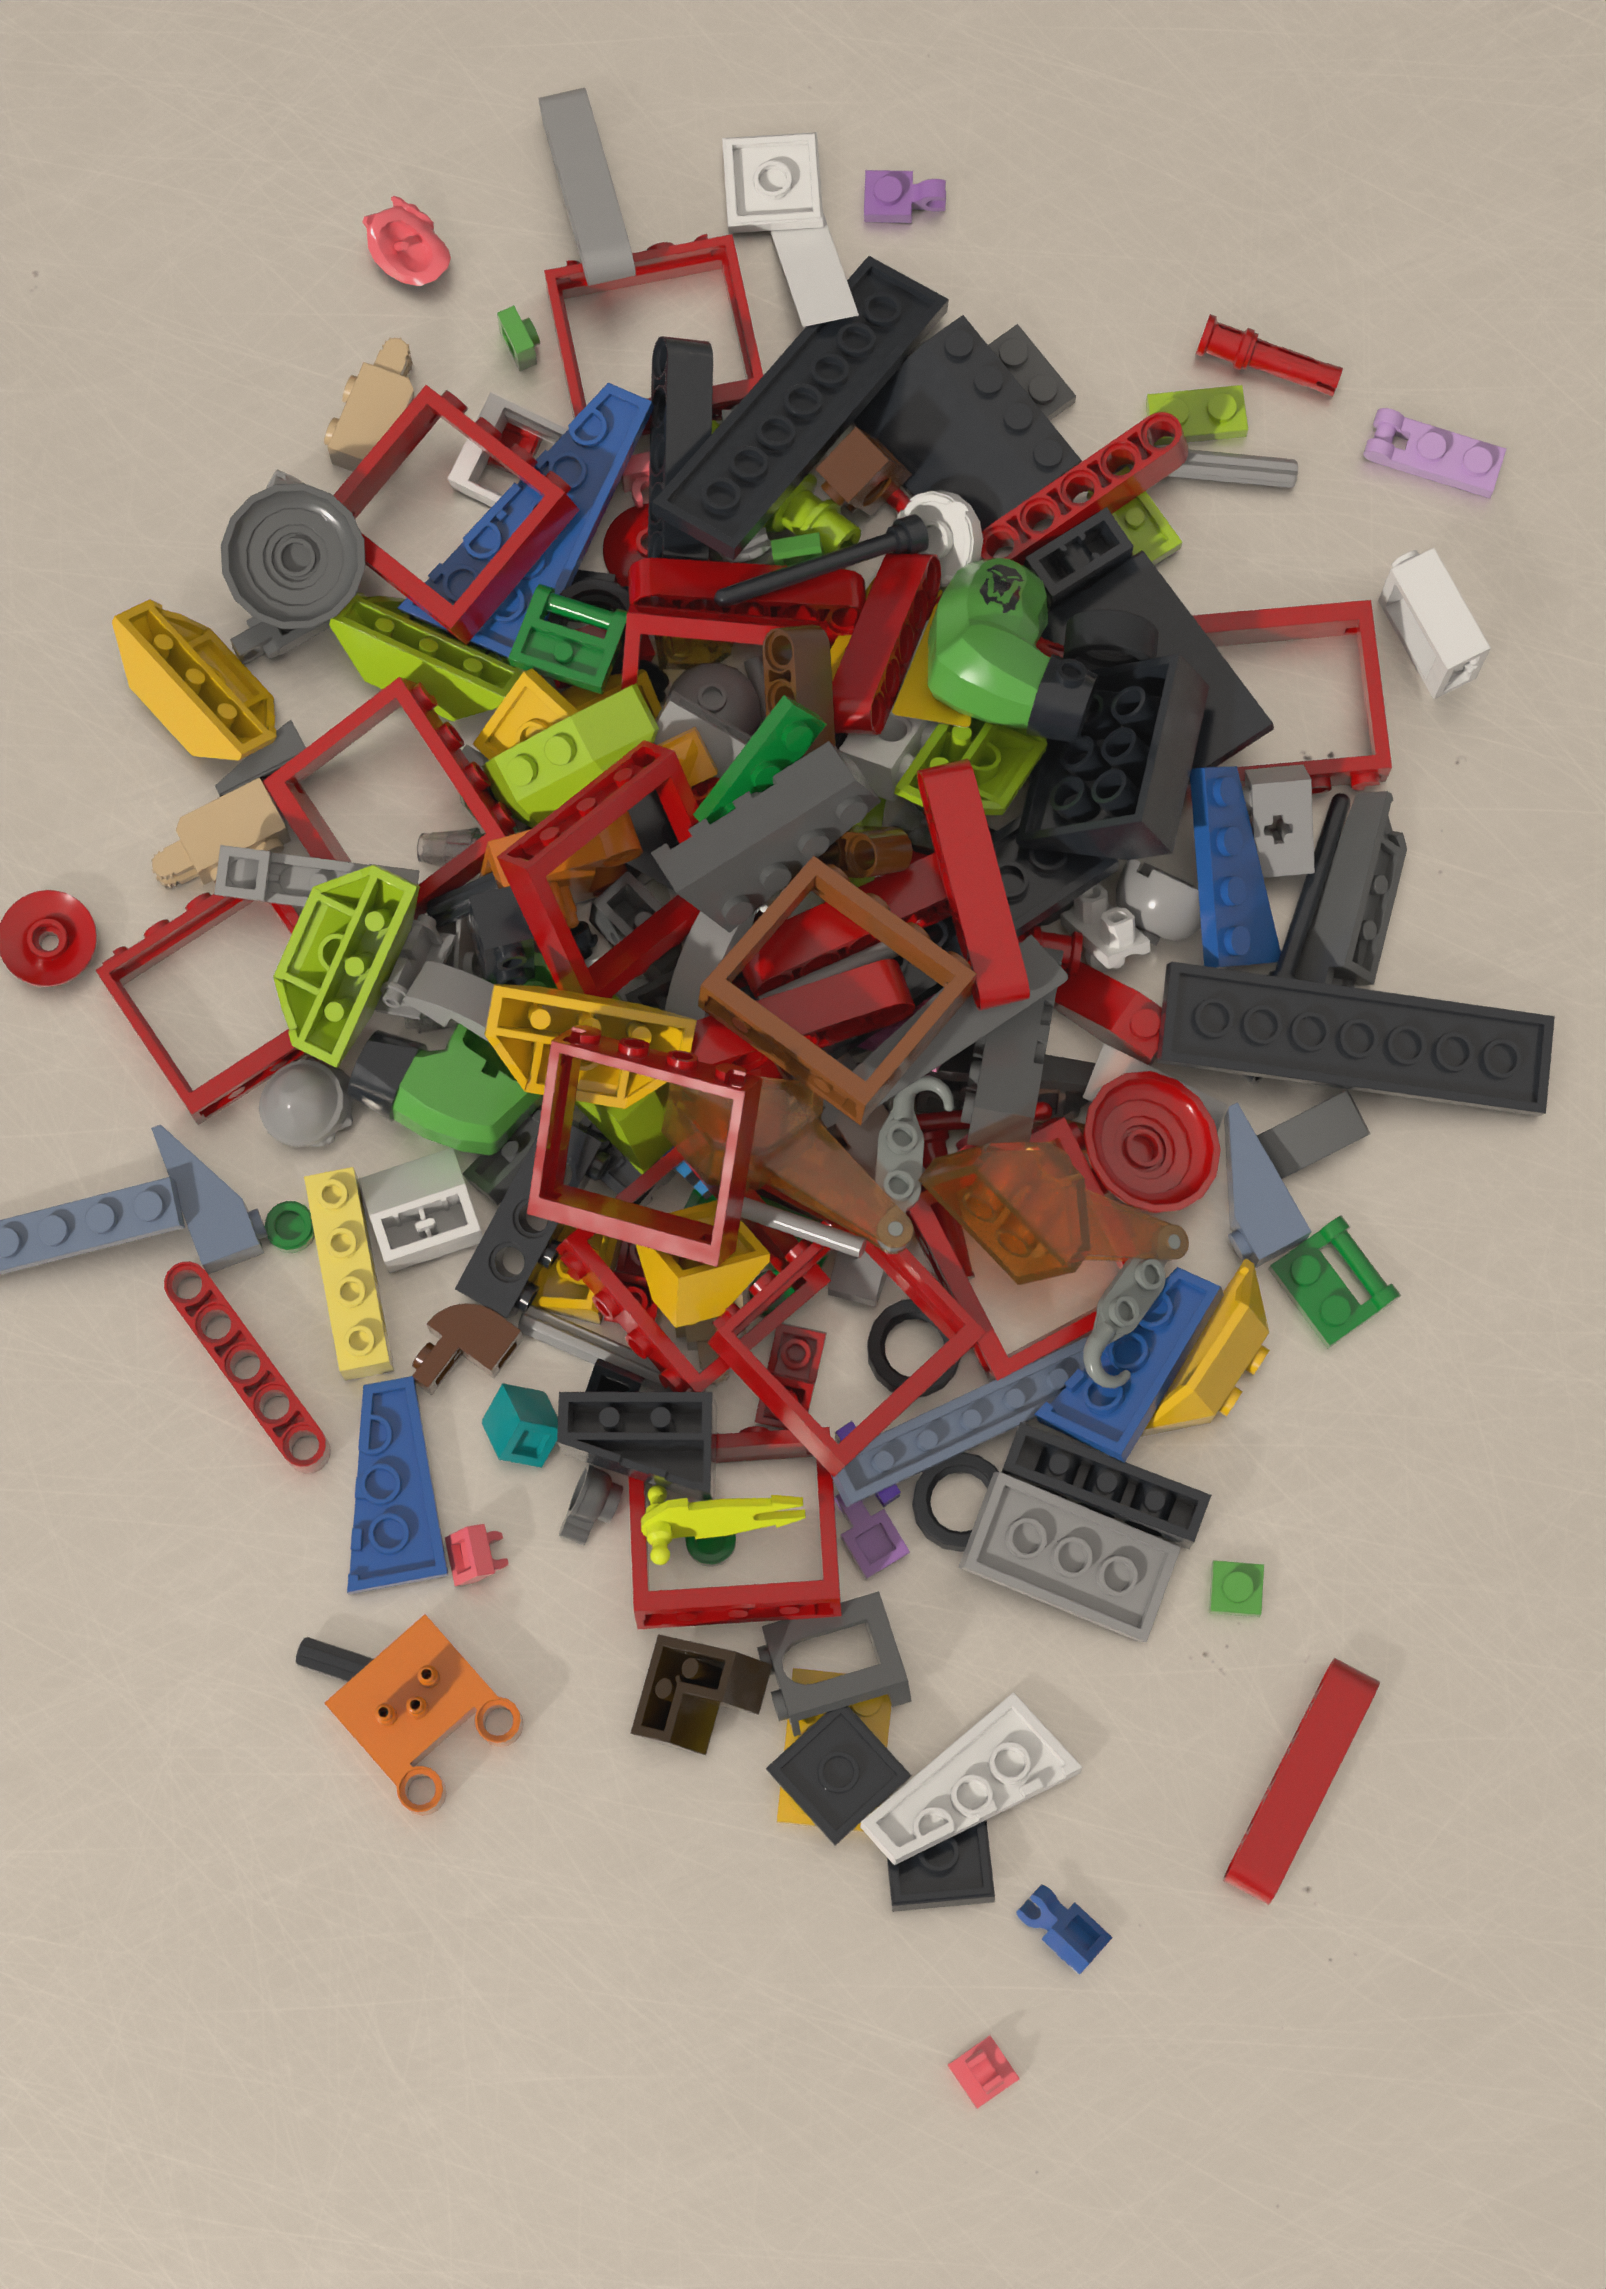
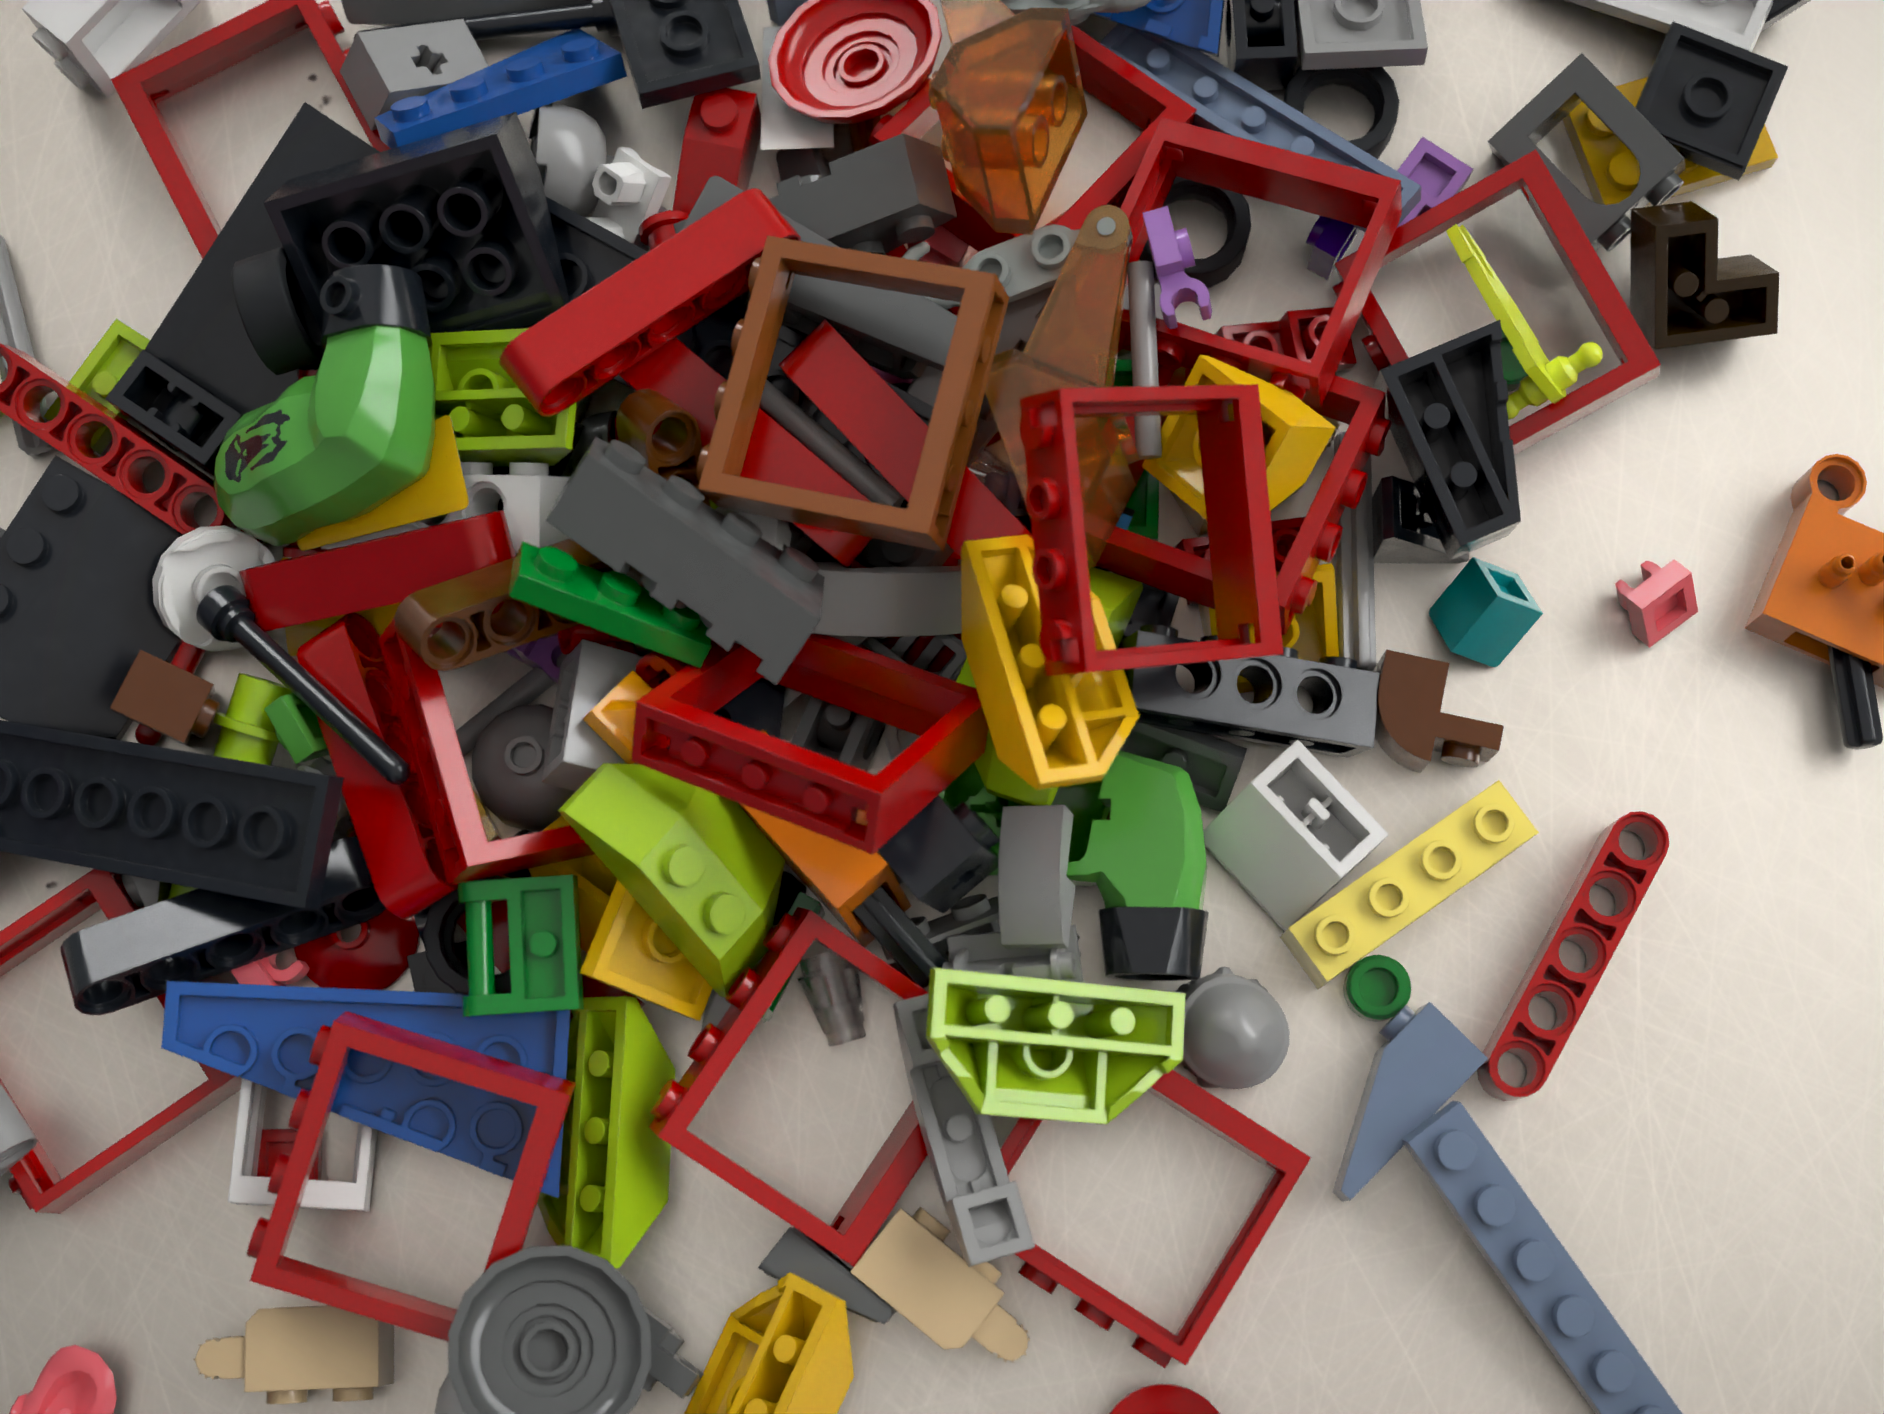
camera: 105 degrees left, 0 degrees up
blue wing [347,1376,449,1595] -> none
bright green plate [497,305,541,372] -> none
dark grey piece [559,1464,623,1546] -> none
none -> medium lavender plate [1142,206,1212,329]

